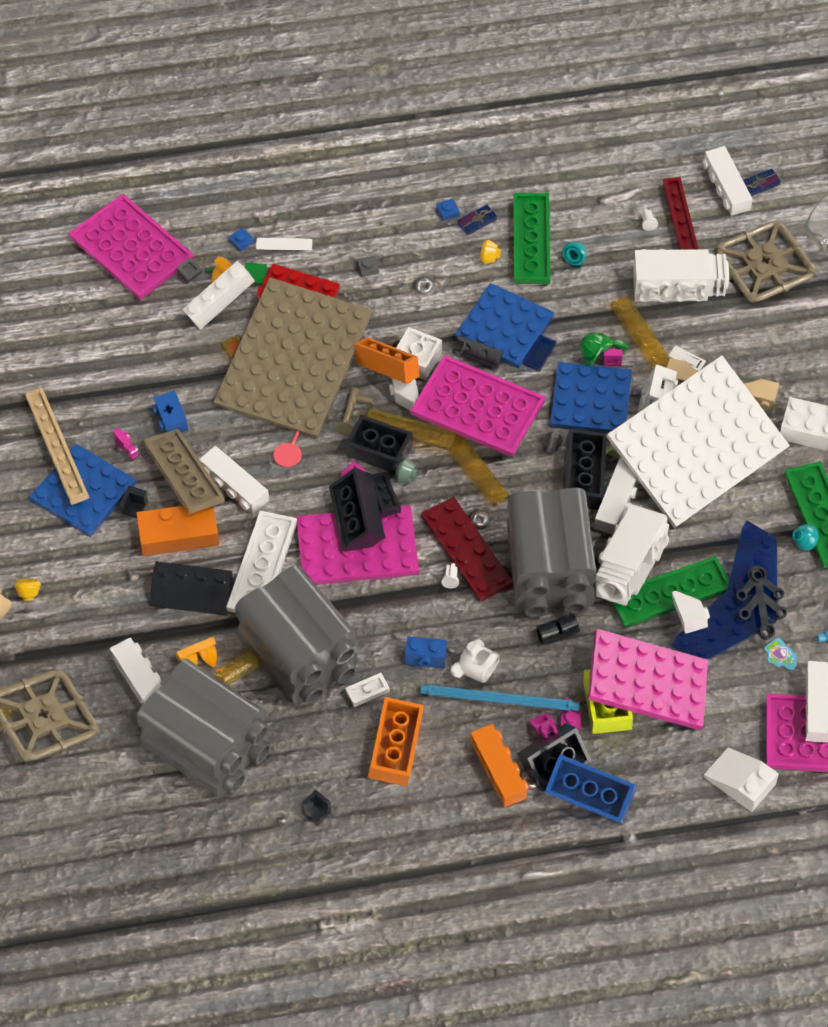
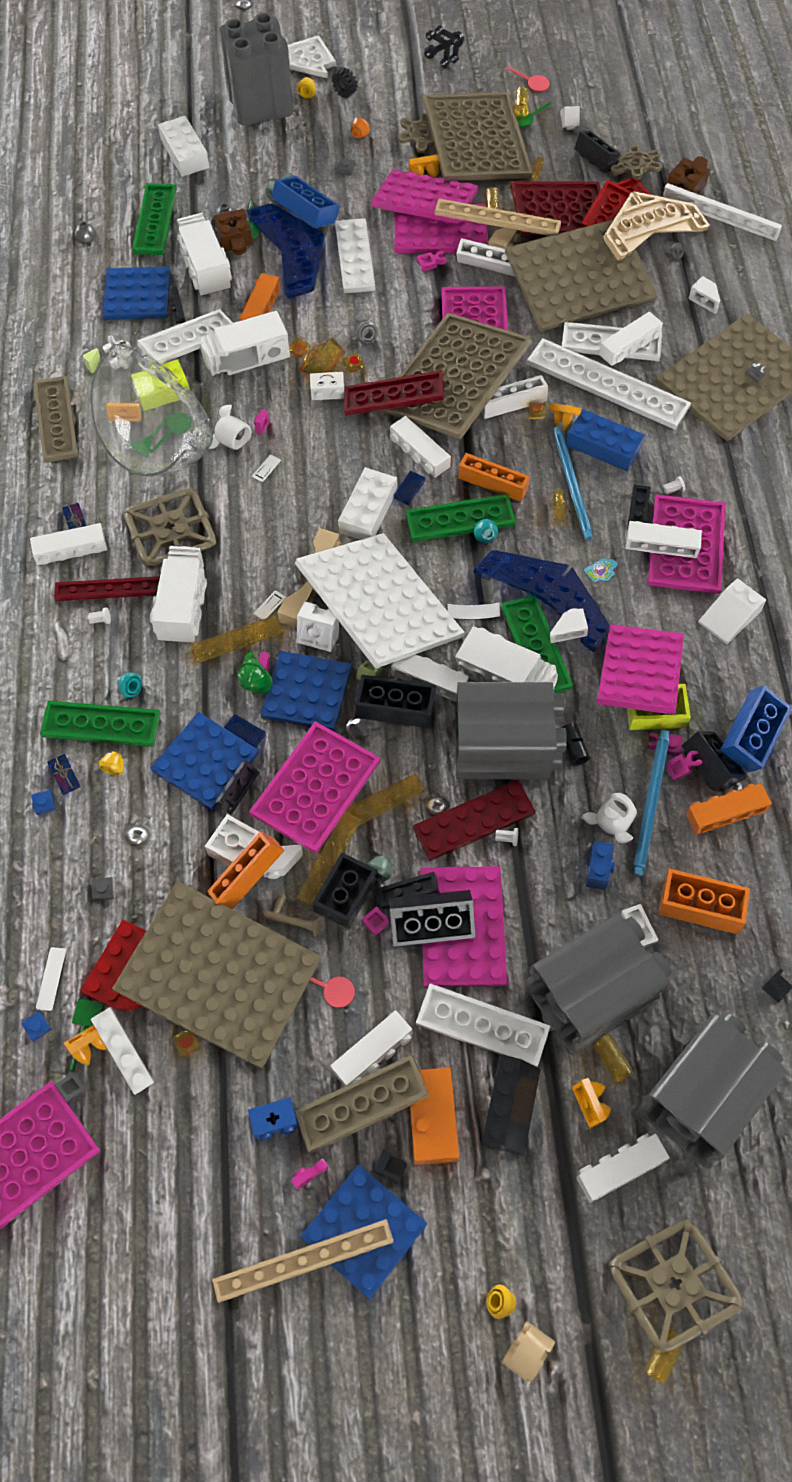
camera: 85 degrees left, 5 degrees up
black plant [734,566,787,640] -> none
none -> white sticker [448,603,500,619]

